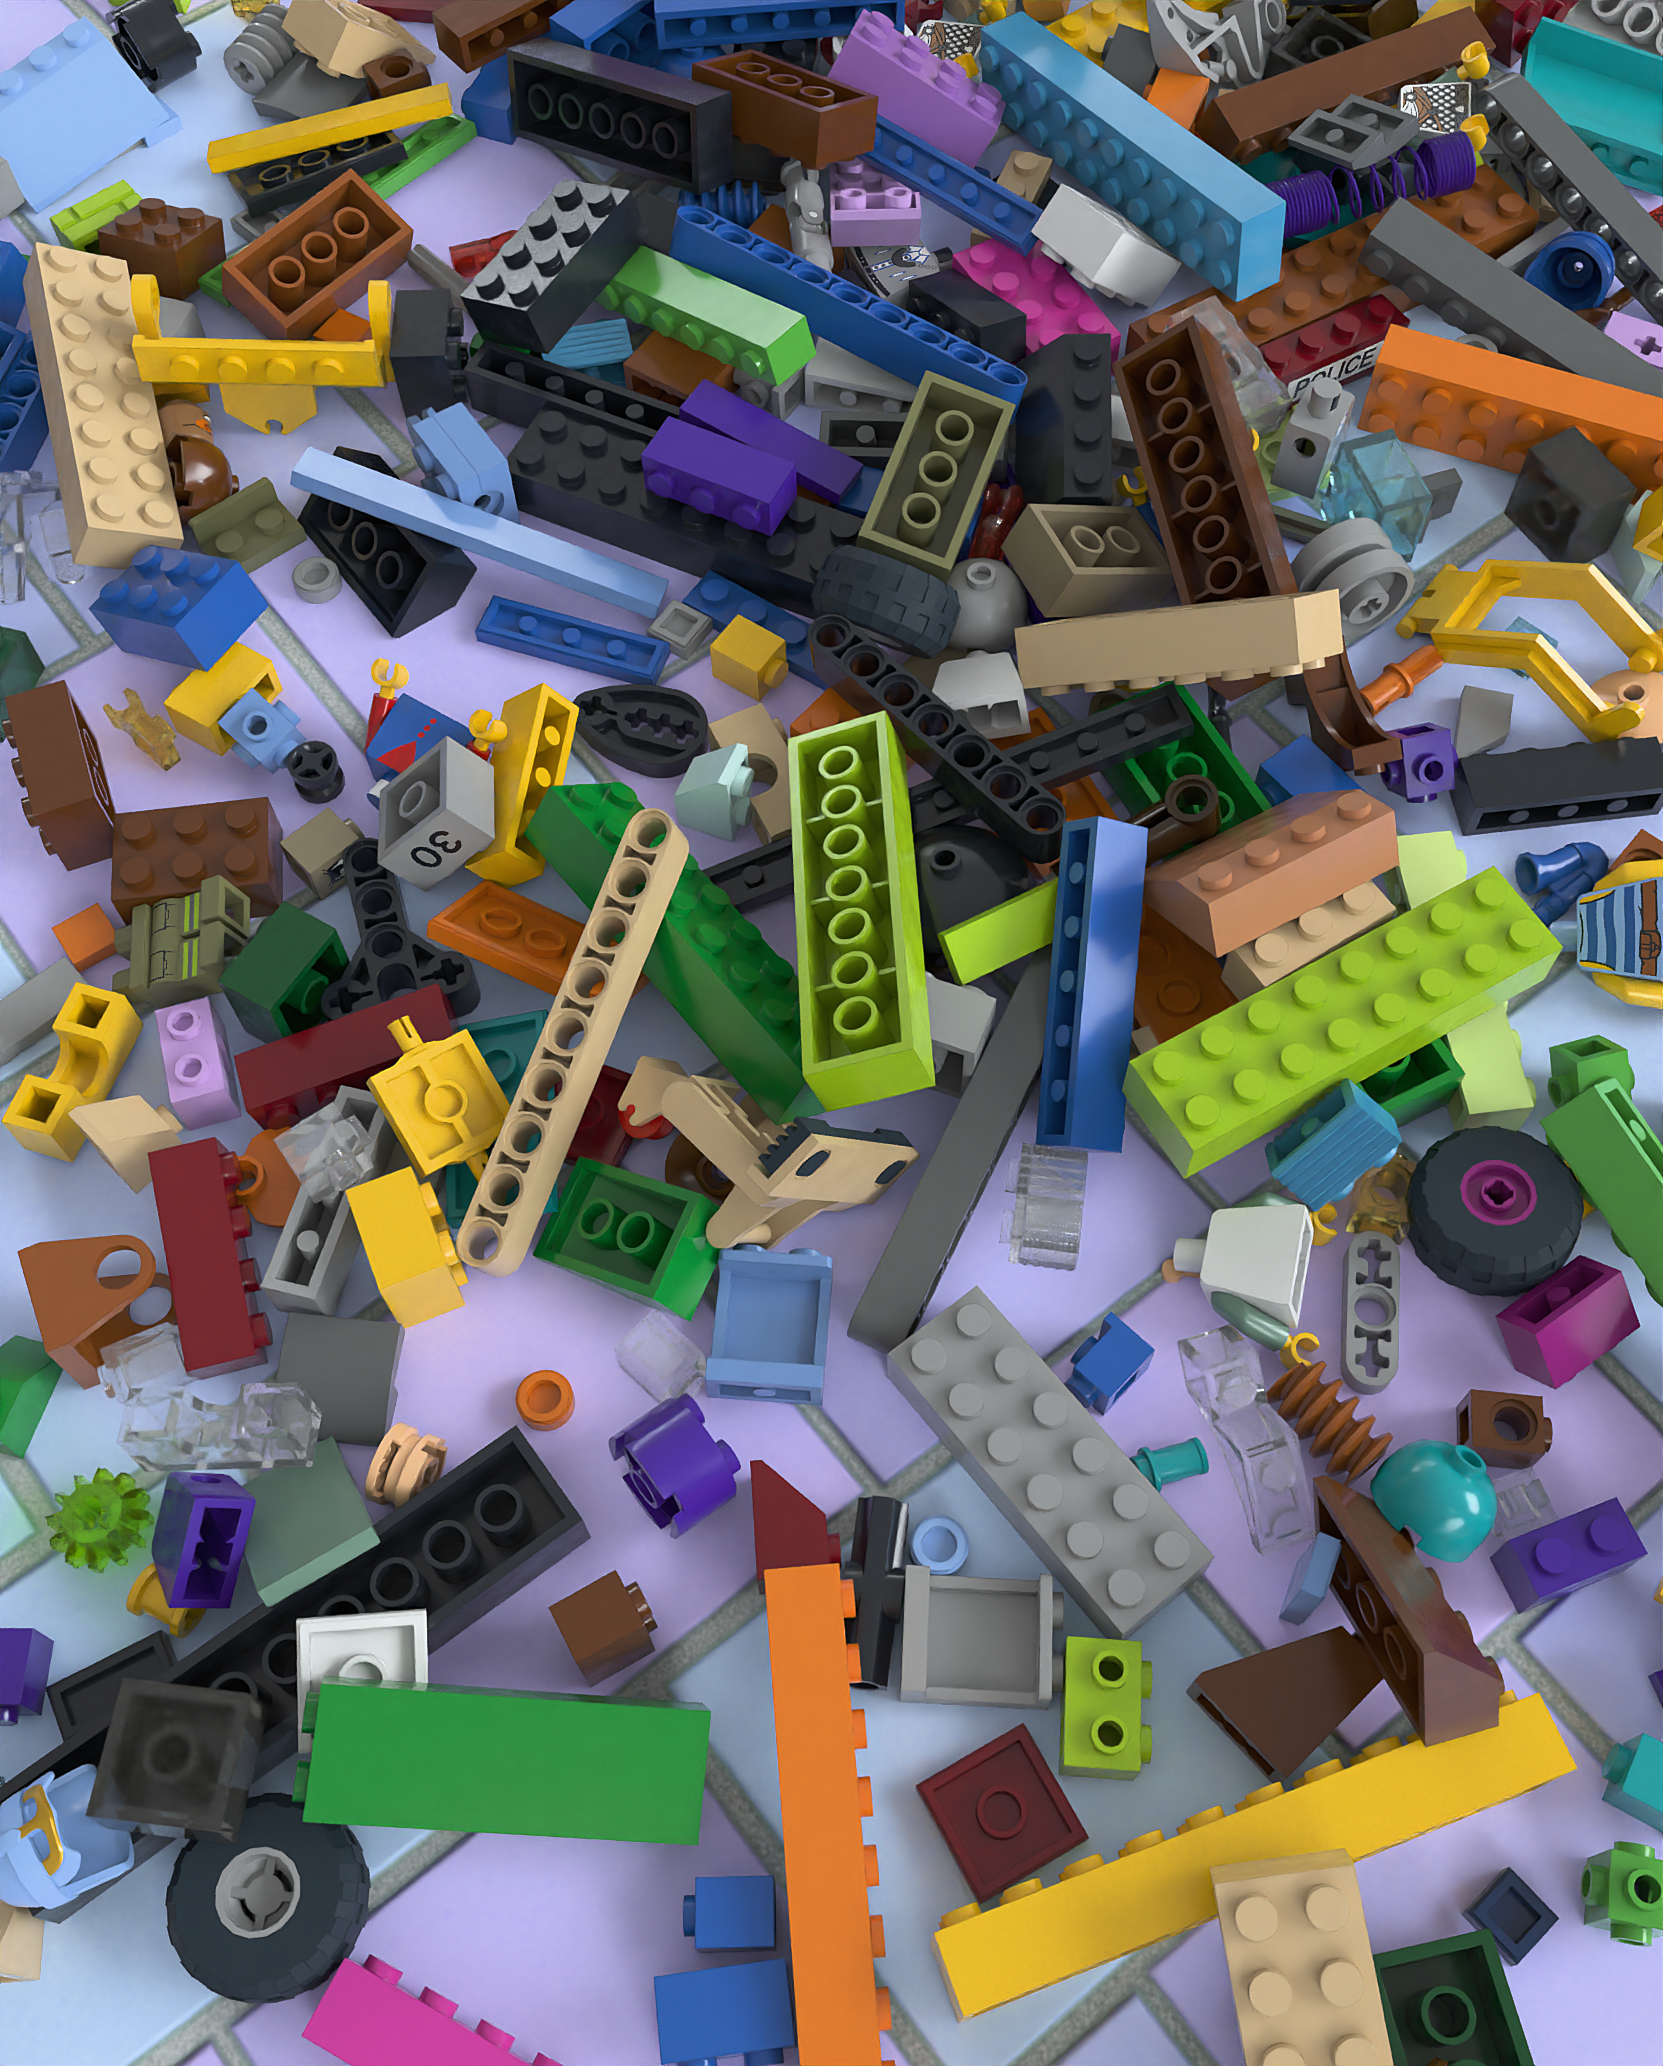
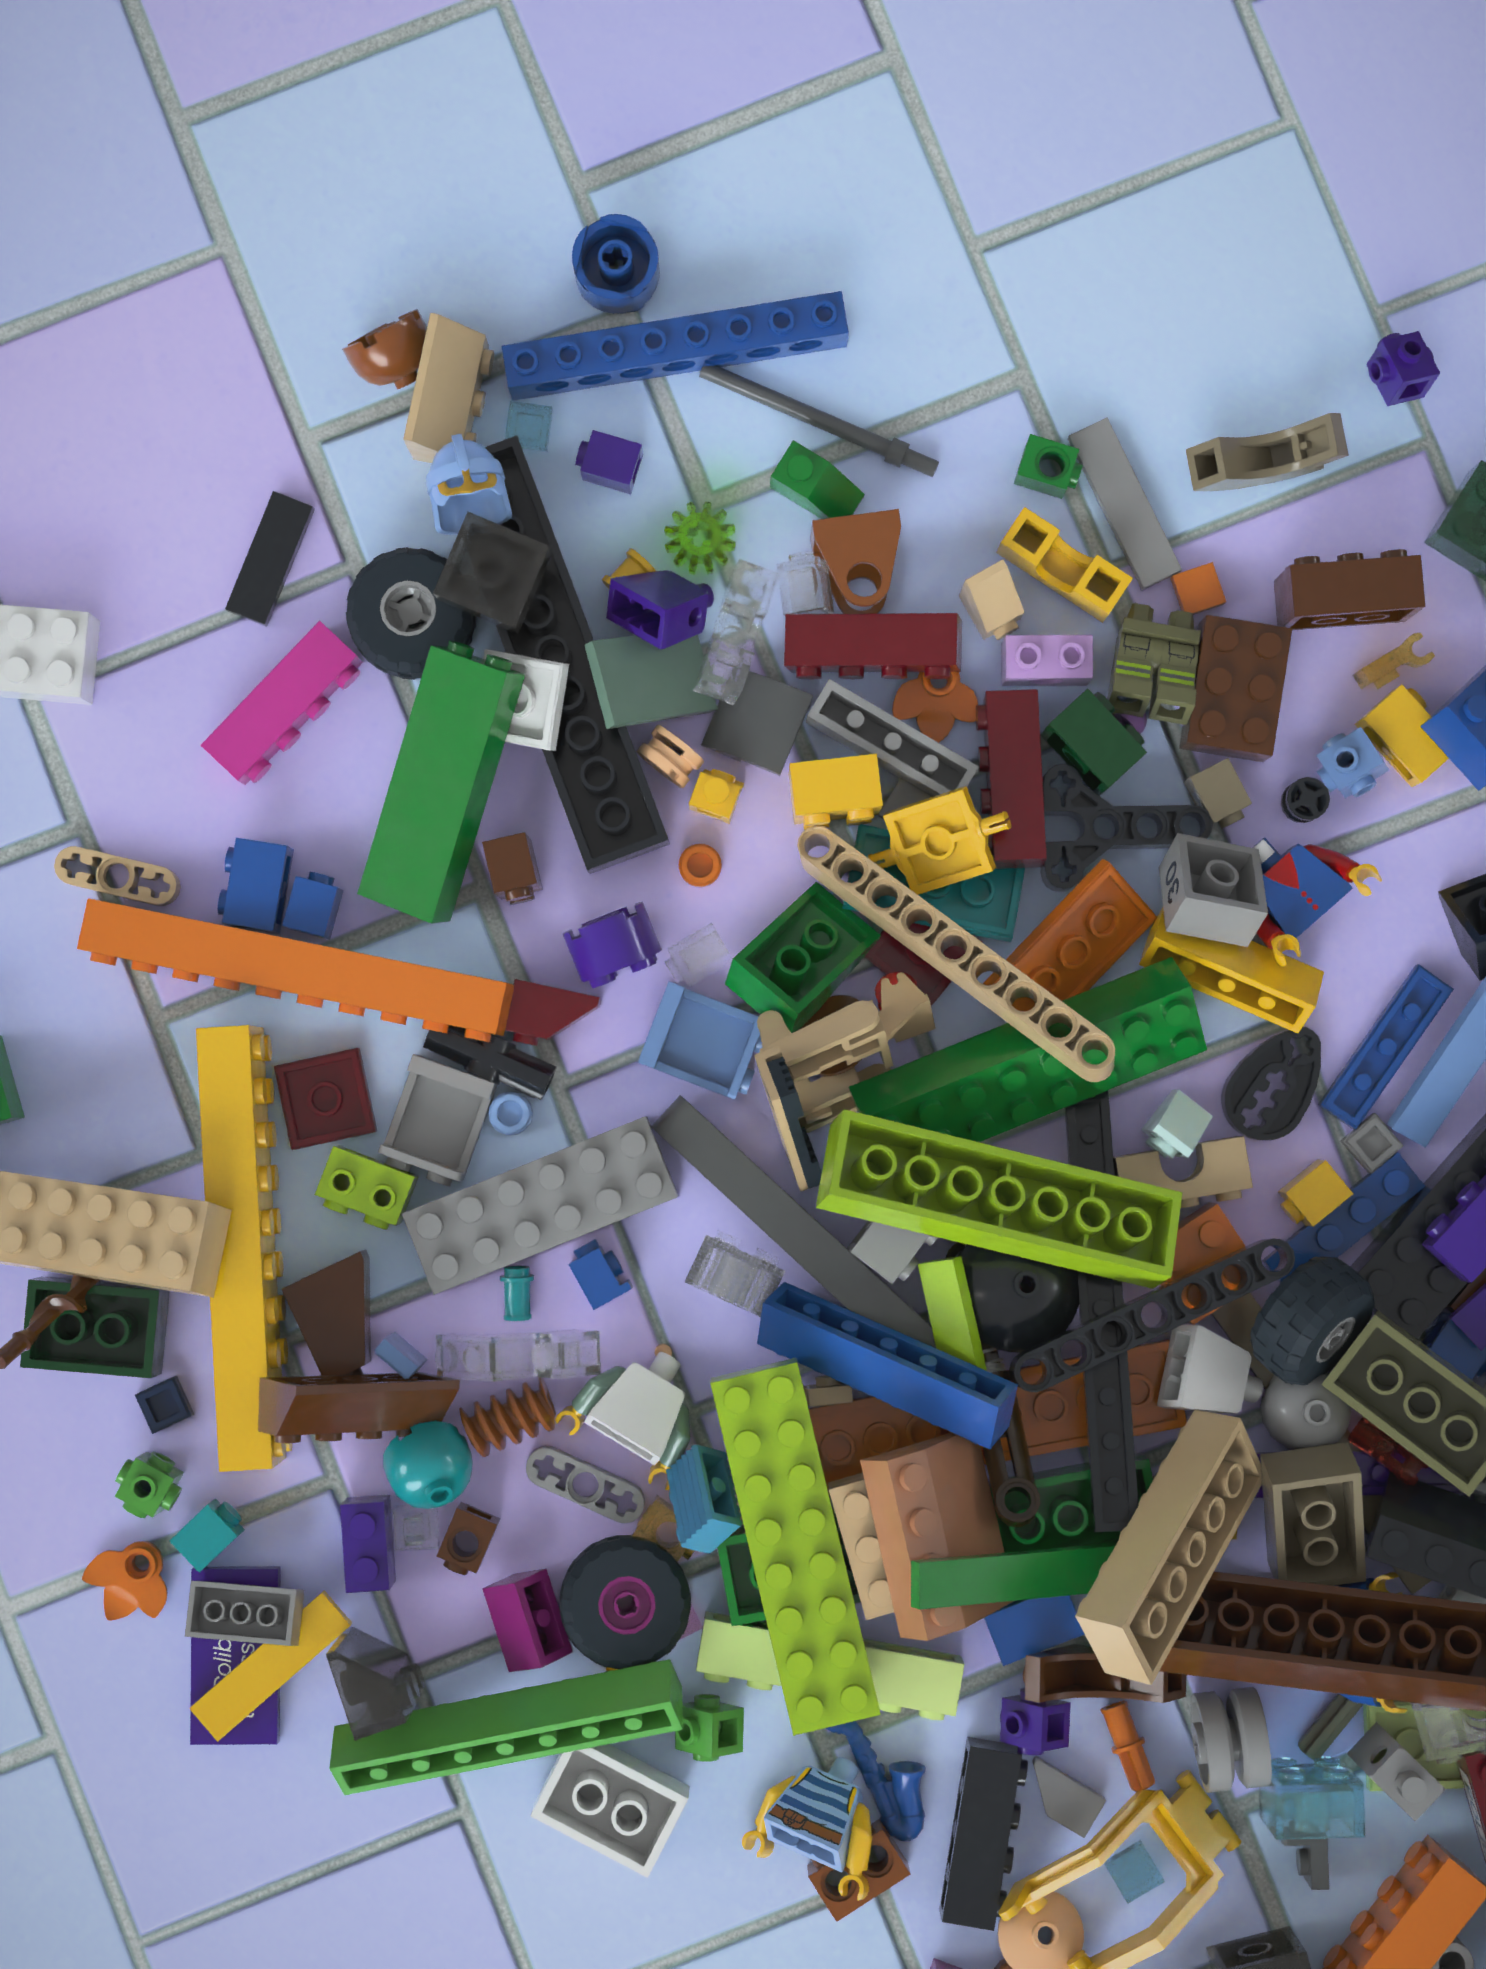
camera: 105 degrees right, 25 degrees up
black tile [45,1629,178,1742] -> none
clear brick [273,1102,374,1204] -> none
none -> yellow brick [689,769,744,824]
none -> green tile [911,1543,1117,1610]

